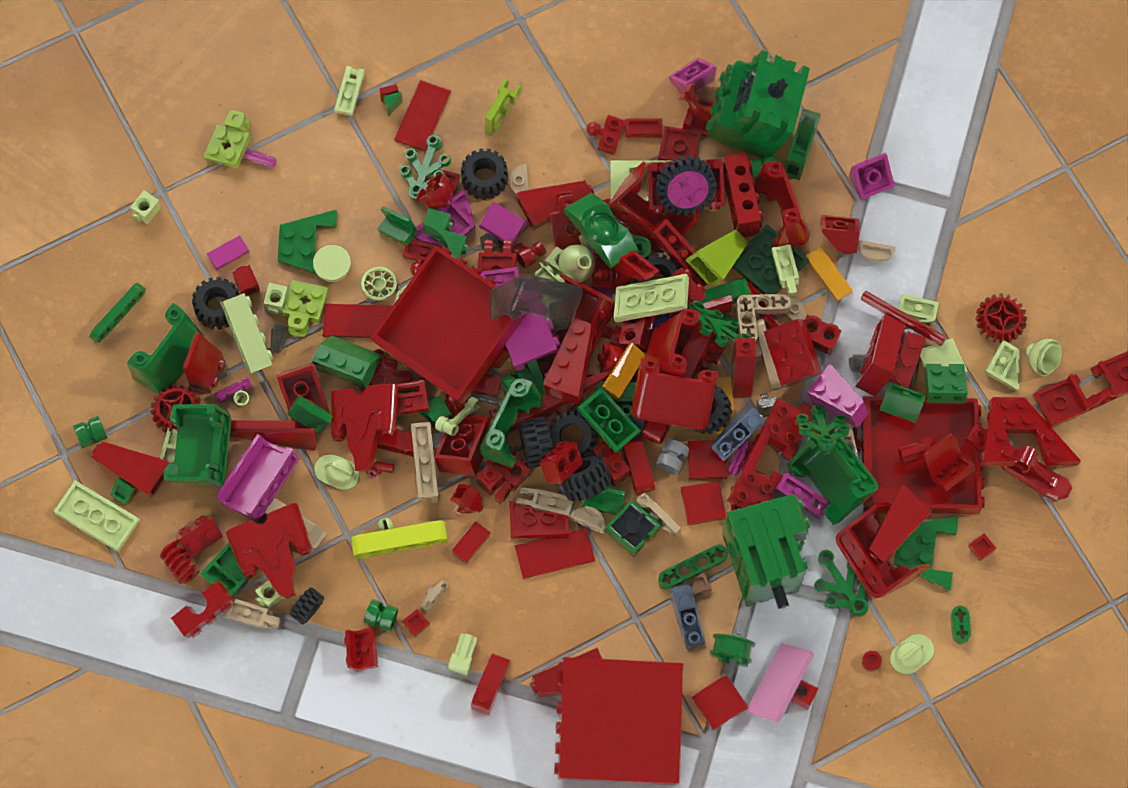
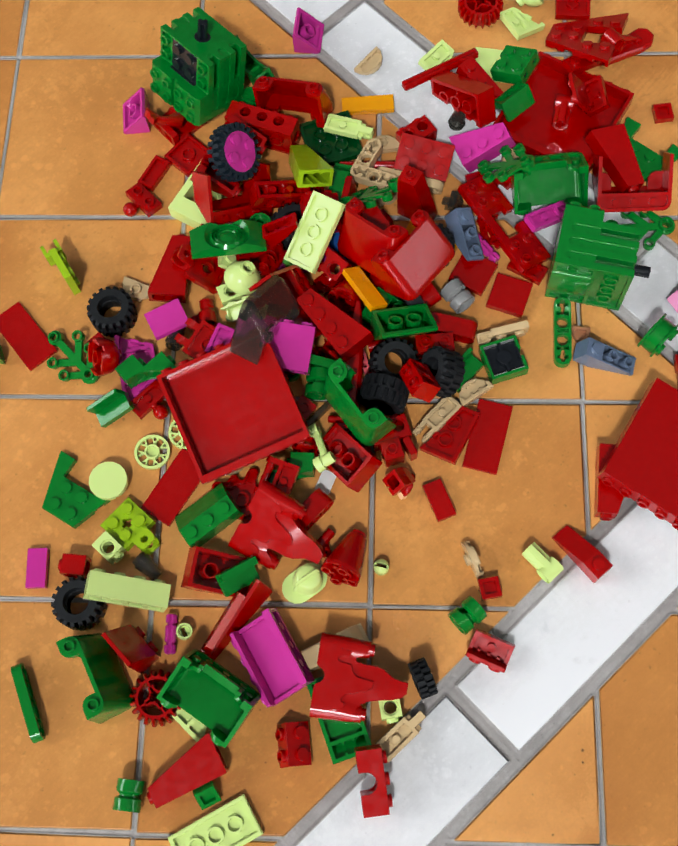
camera: 50 degrees left, 0 degrees up
red piece [160,540,200,585] -> none
neon yellow beam [351,520,448,559] -> none
tan fence [411,422,438,503] -> none
red slope [821,215,860,255] -> none
none -> red cone [321,529,366,587]

